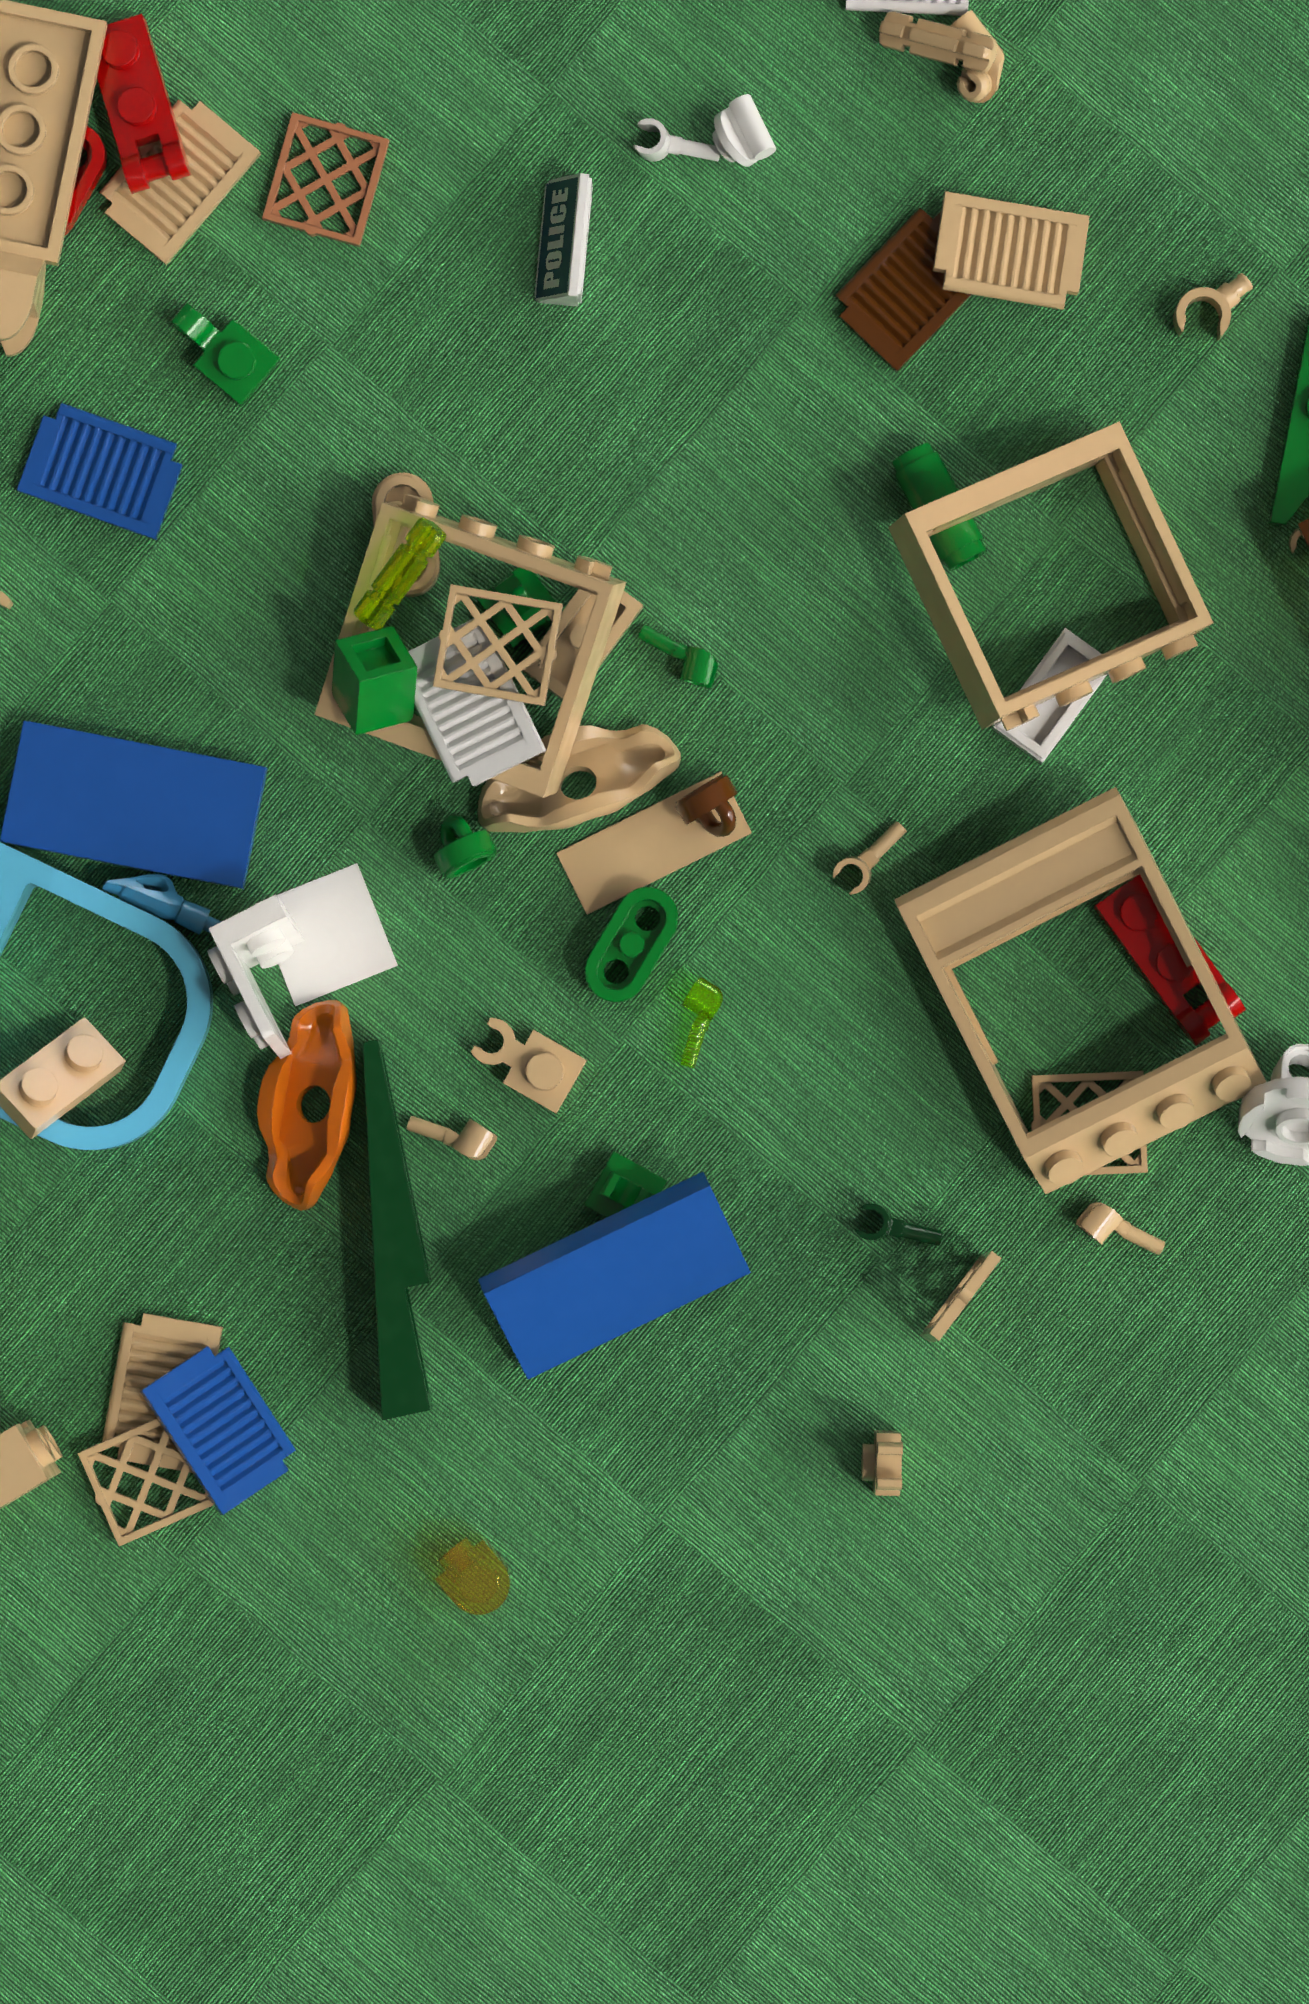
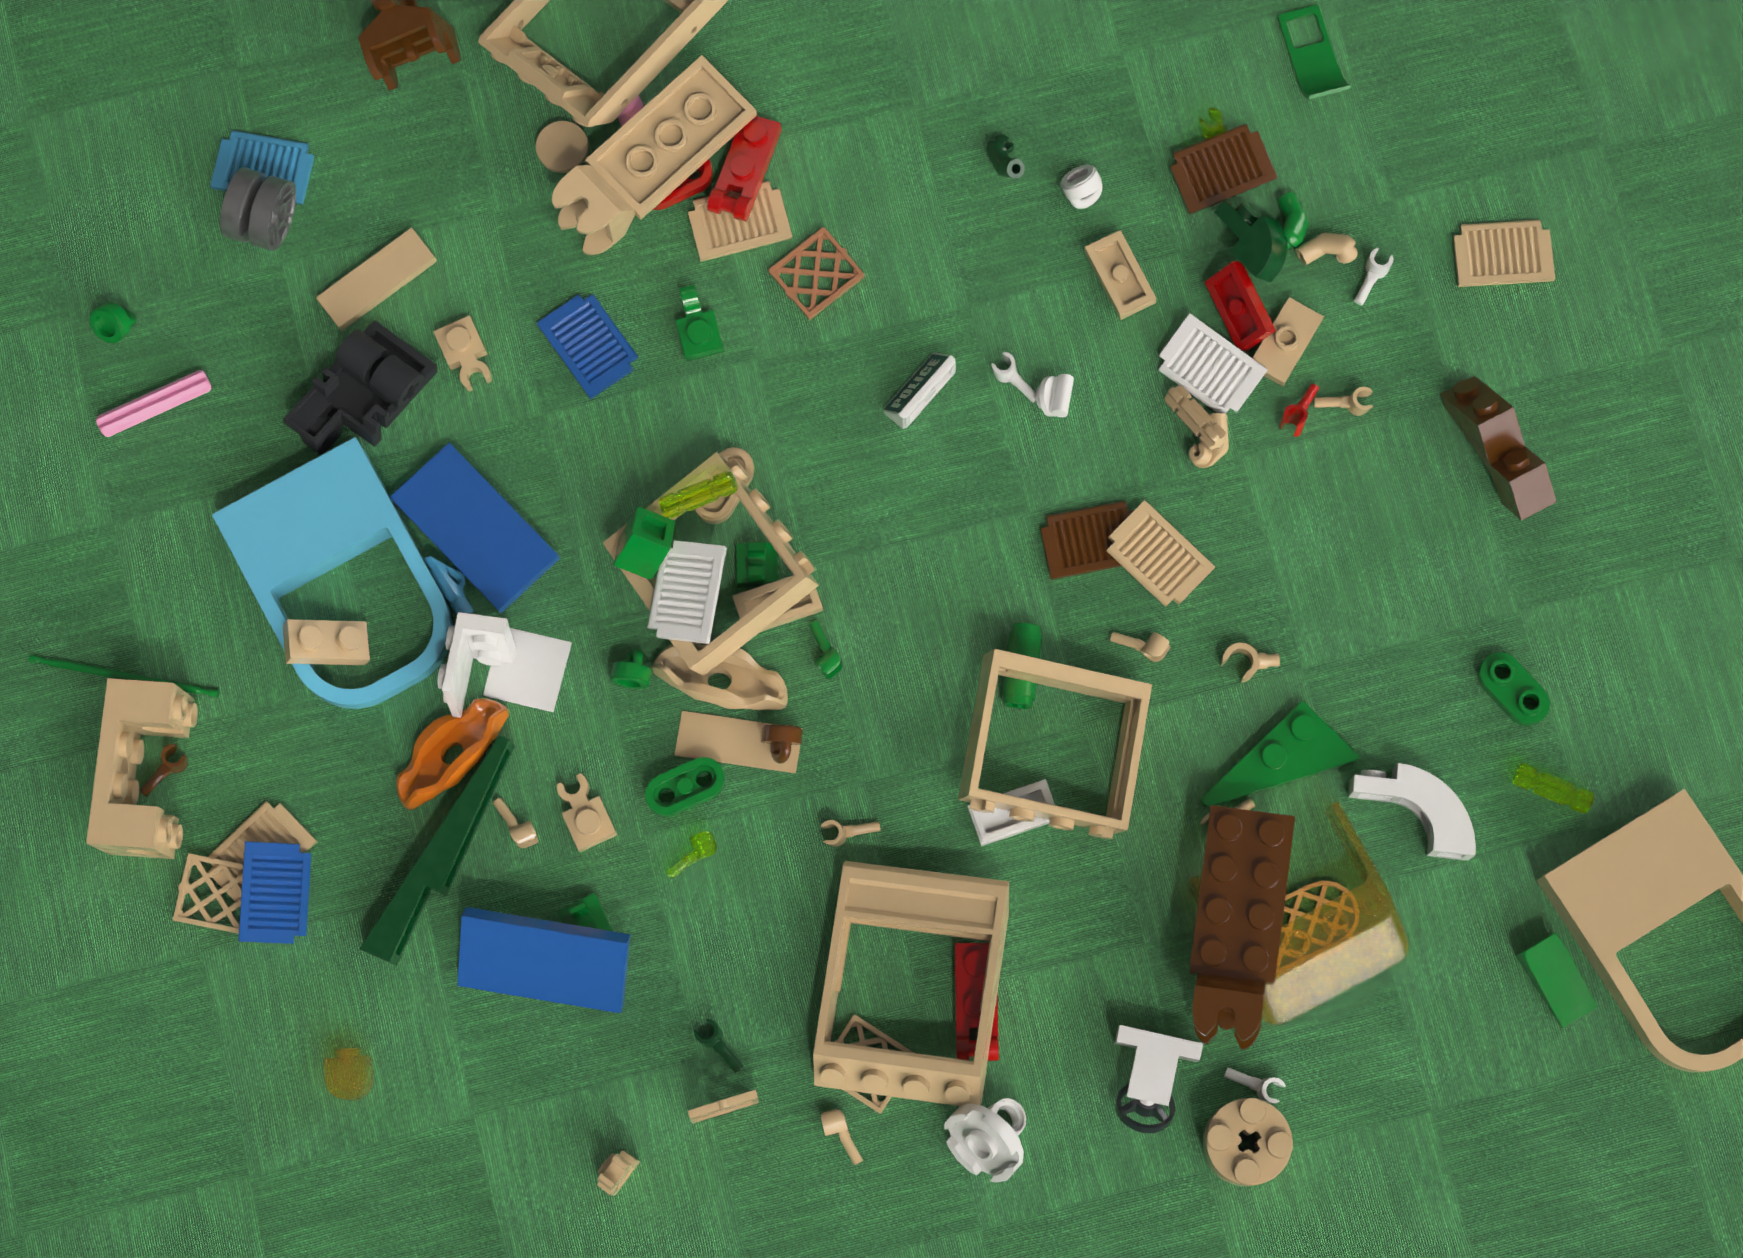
camera: 40 degrees right, 10 degrees down
tan window [433,584,563,706] -> none
none -> tan hand [1110,632,1170,662]

